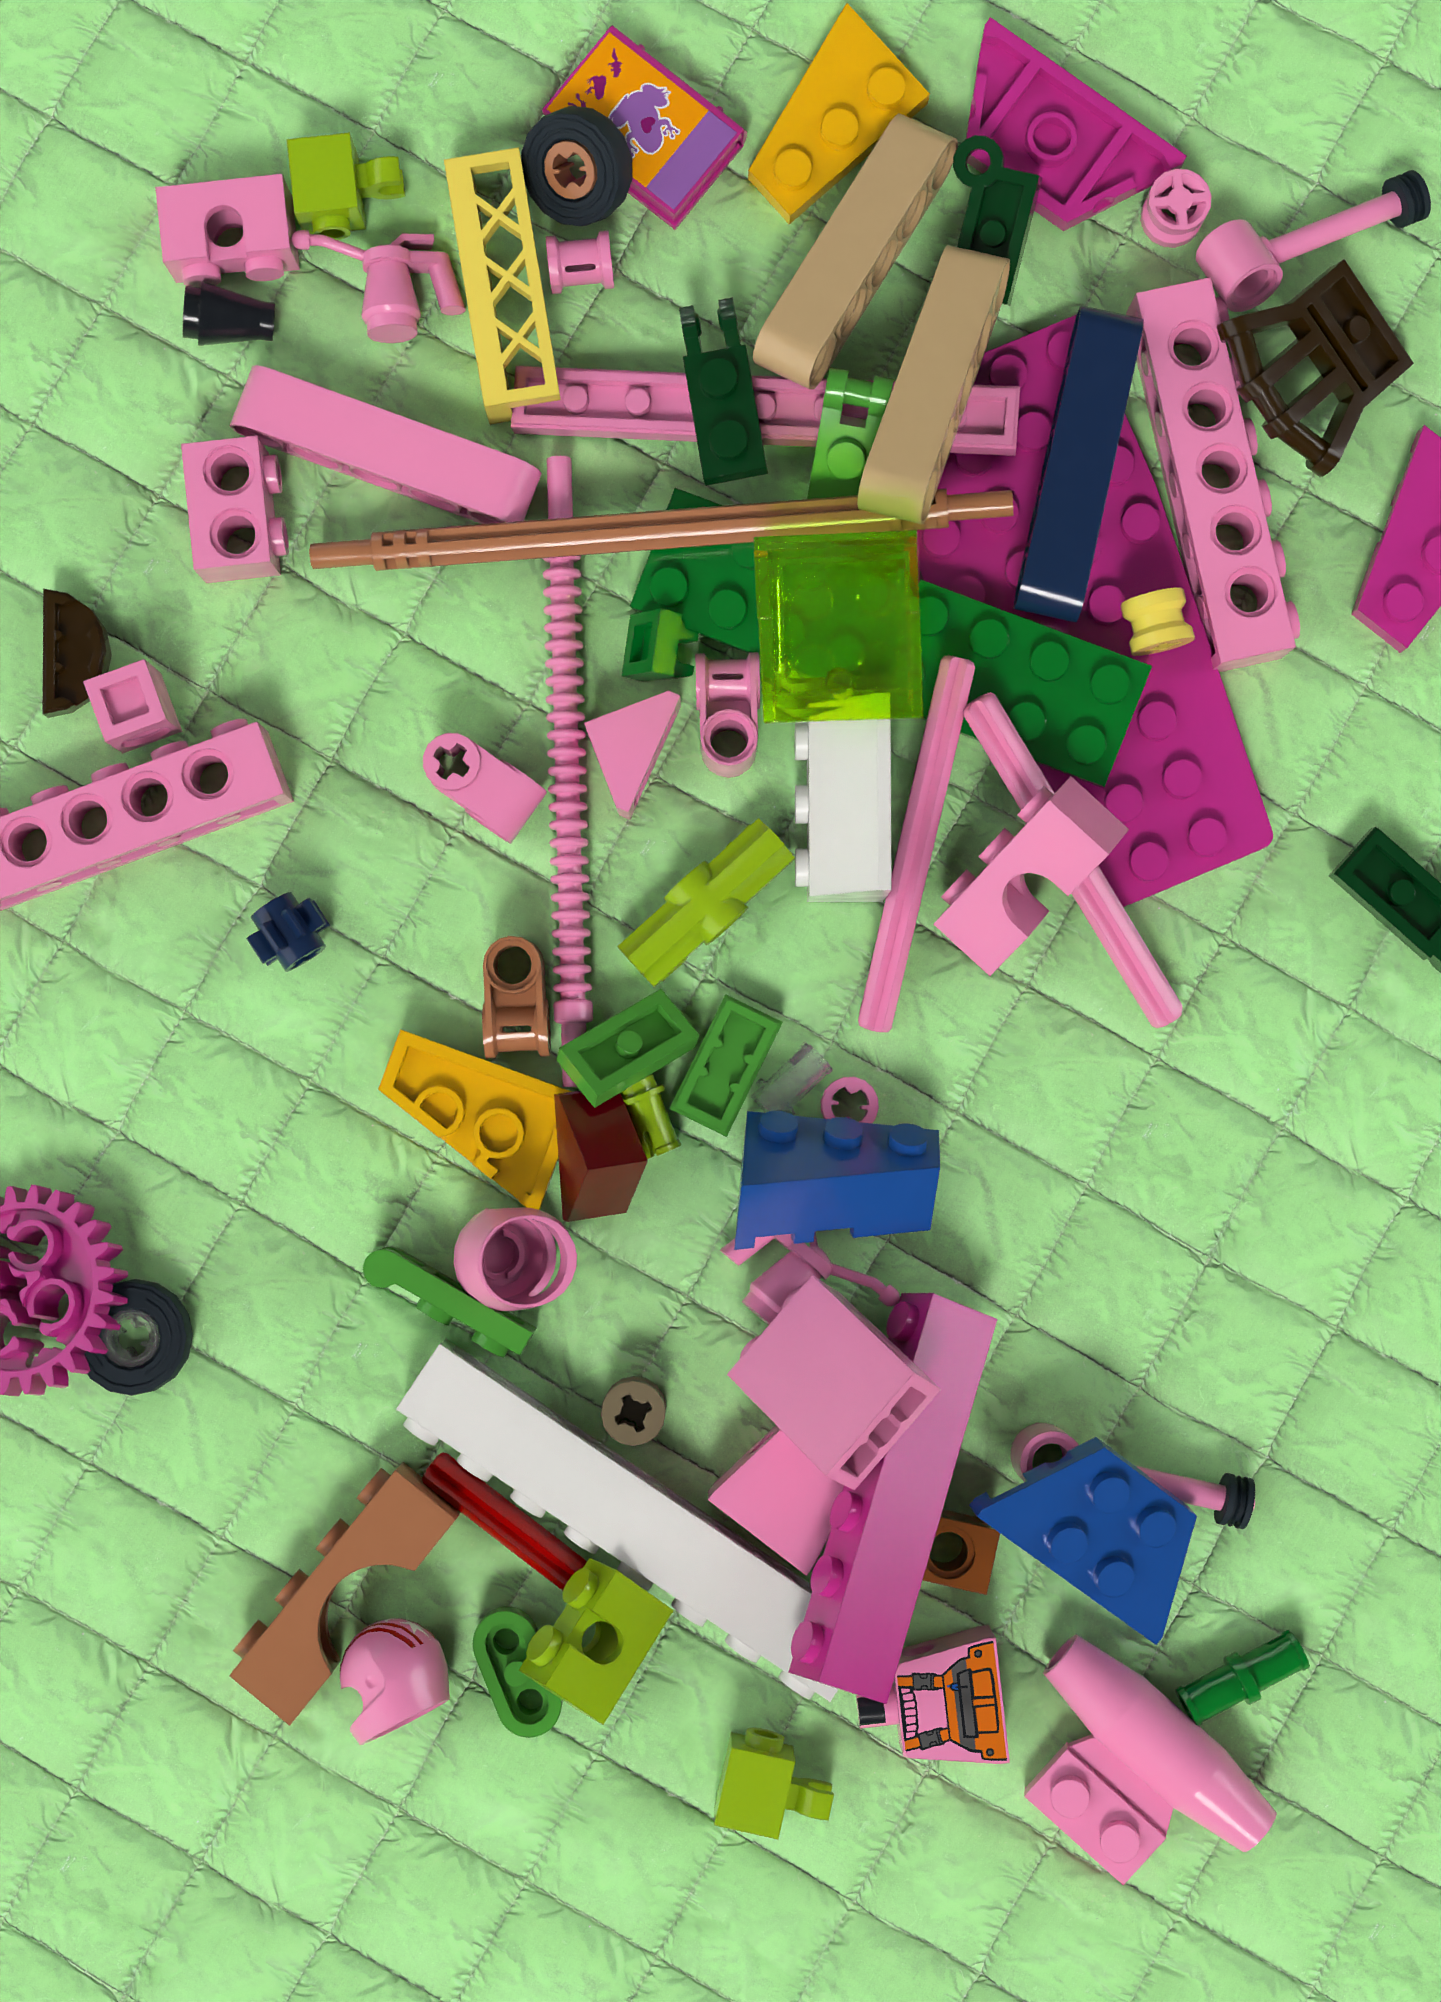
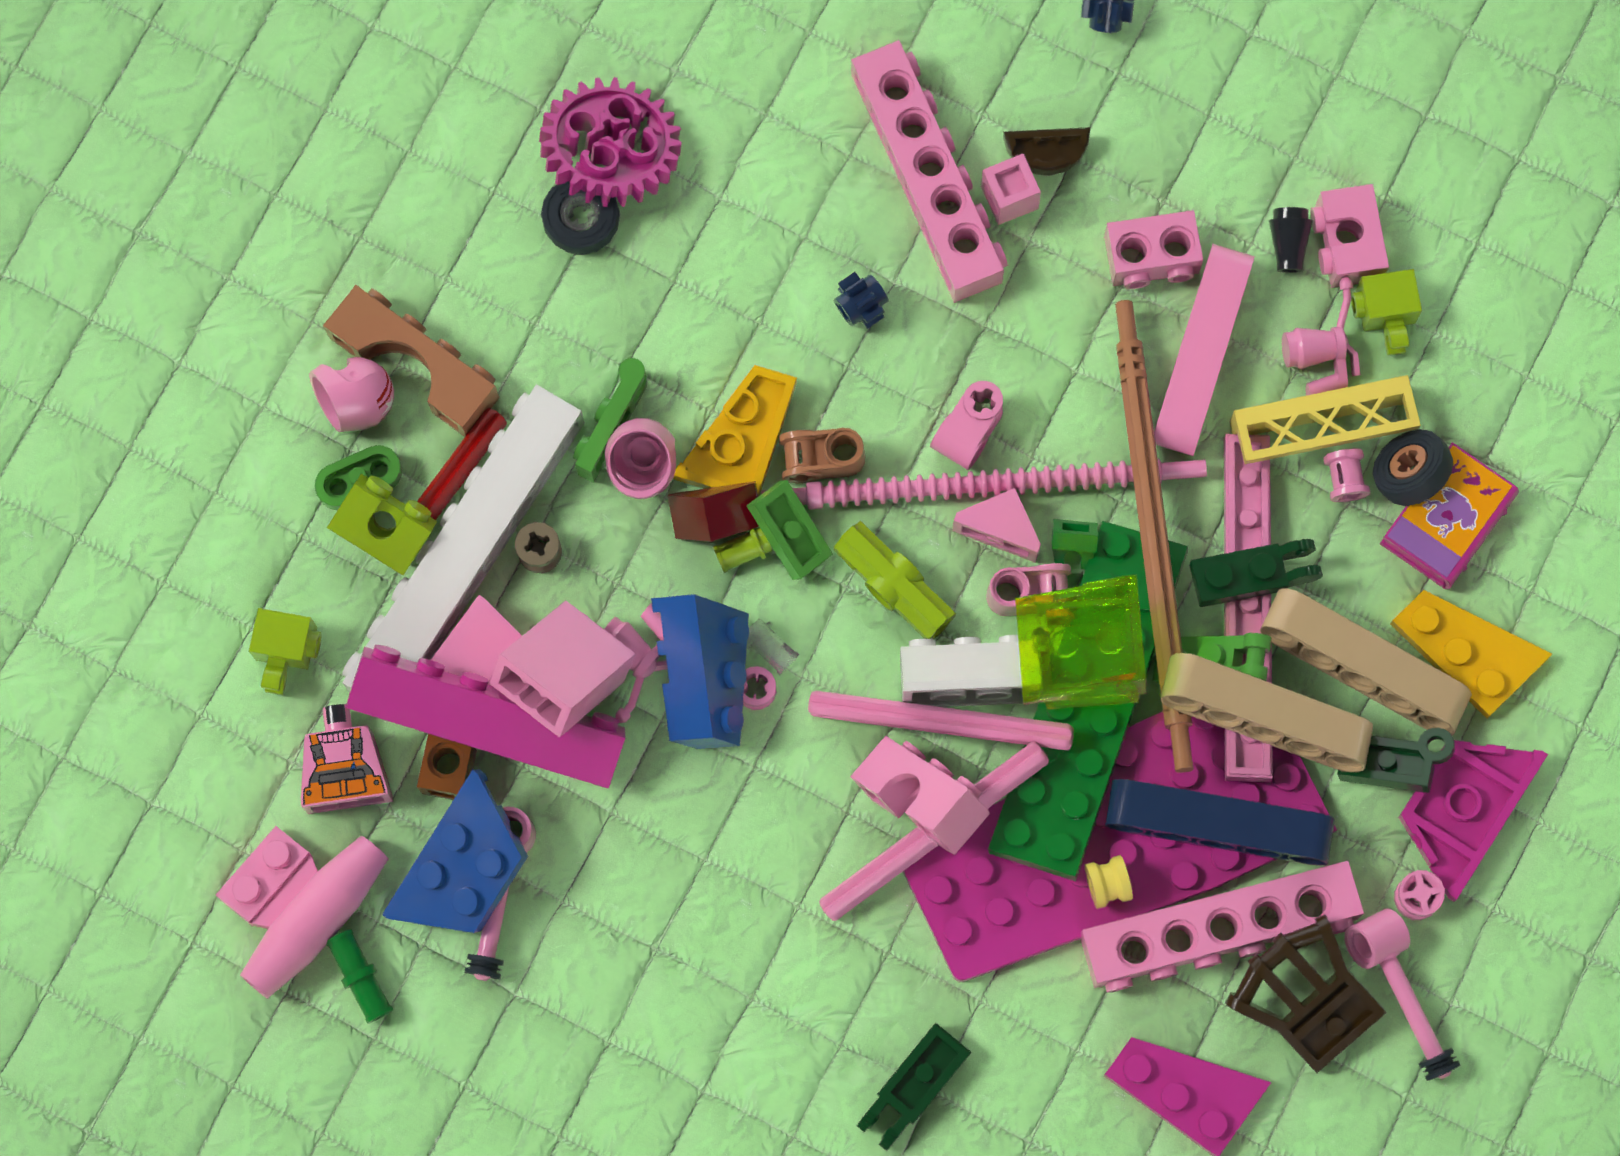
camera: 95 degrees right, 10 degrees down
bright green plate [669,994,783,1137] -> none

